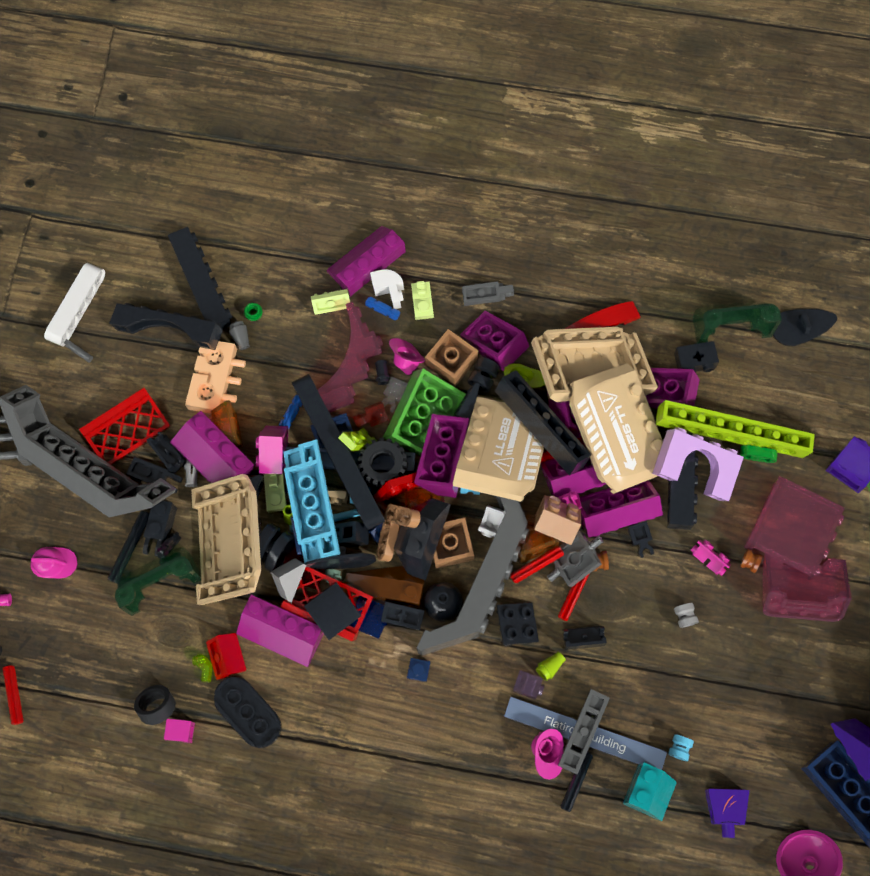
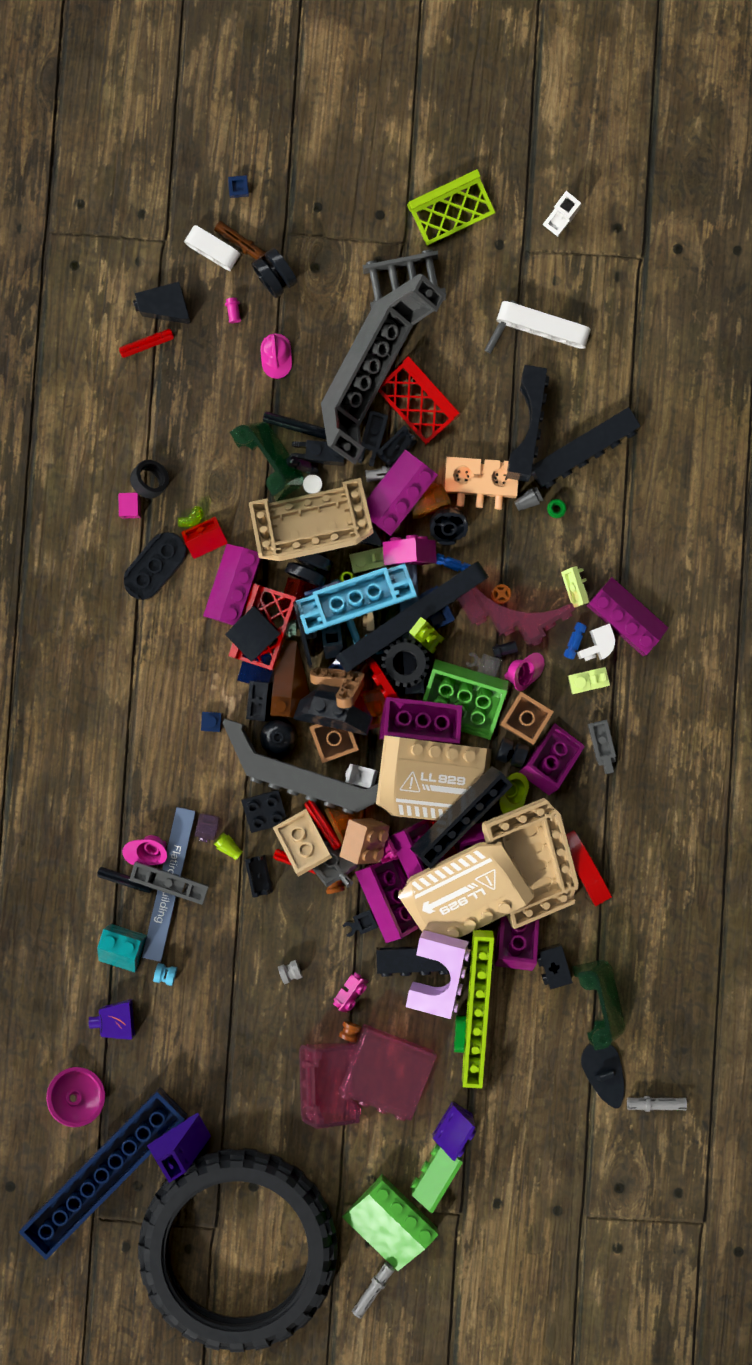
camera: 80 degrees right, 15 degrees up
light grey slope [271,559,306,602] -> none
clear red plate [353,401,389,427] -> none
black slope [453,383,480,419] -> none
none -> tan plate [273,809,332,877]
none -> white tile [303,475,322,494]
none -> black cylinder [429,506,468,545]
none -> dark orange wheel [491,584,511,604]
none -> light grey pin [627,1096,687,1112]

